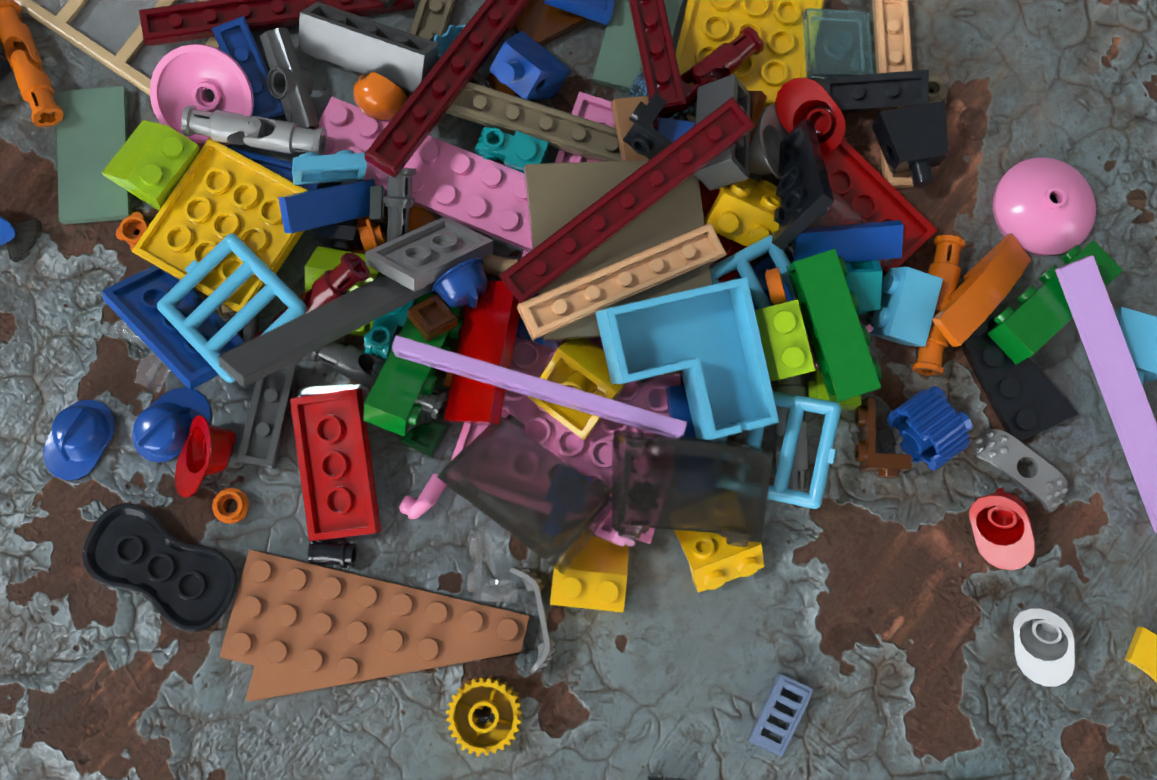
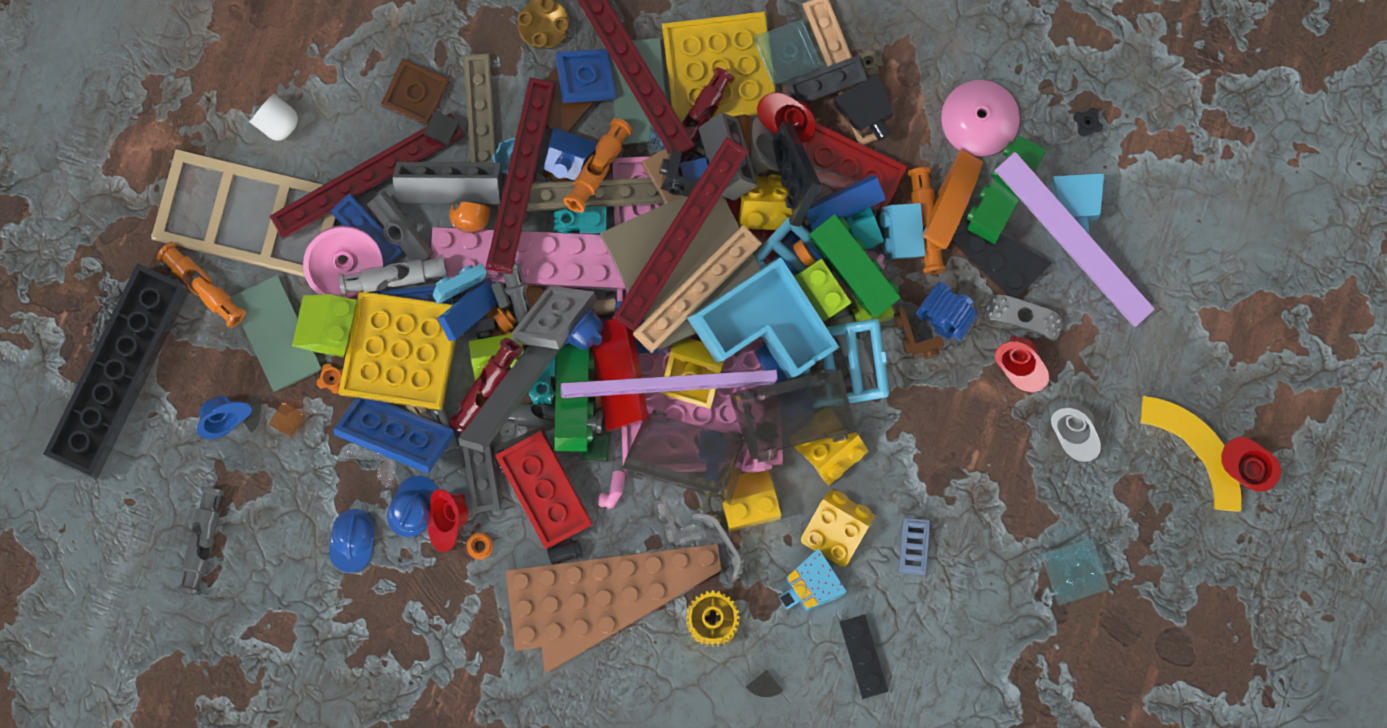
camera: 15 degrees left, 0 degrees up
black plate [82,503,238,632] -> none
medium azure bar [157,234,307,383] -> none
reddish brown tile [407,294,458,342] -> none
none -> clear orange tile [269,402,306,439]
none -> orange piece [563,118,632,213]
none -> medium azure torso [778,549,847,611]
none -> yellow bracket [801,488,876,567]

